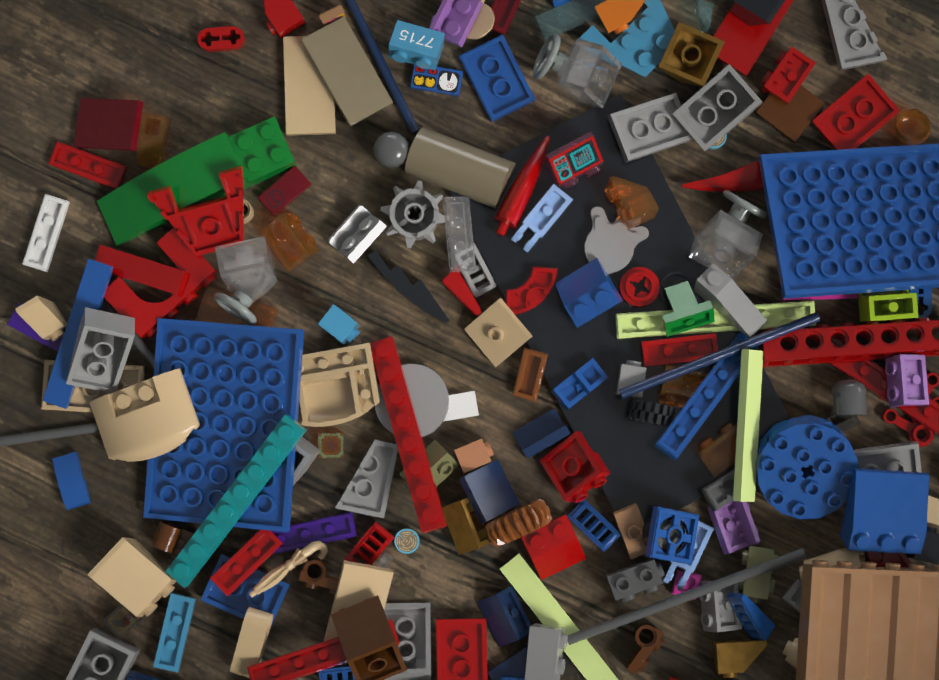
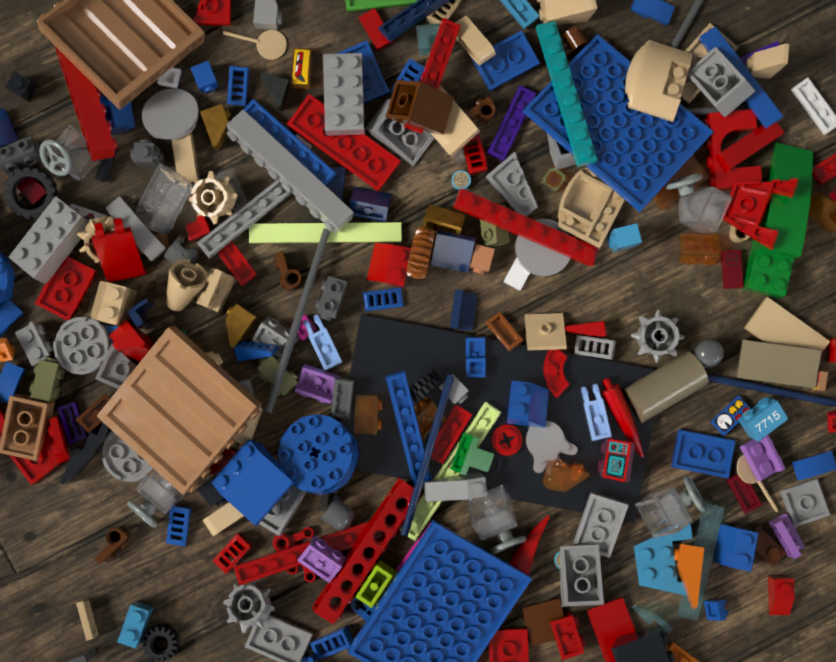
camera: 135 degrees right, 0 degrees up
red plate [210,530,283,596] -> none
tan piece [249,541,328,598] -> none
light grey bracket [328,205,387,264] -> none
black slope [368,250,450,324] -> none
clear tile [443,197,476,272] -> none
red plate [540,431,610,503] -> none
medium nougat plate [612,503,647,559] -> none
blue piece [642,506,699,565] -> none
pearl gold slope [658,22,725,87] -> none
yellowish green tile [733,349,763,502] -> none

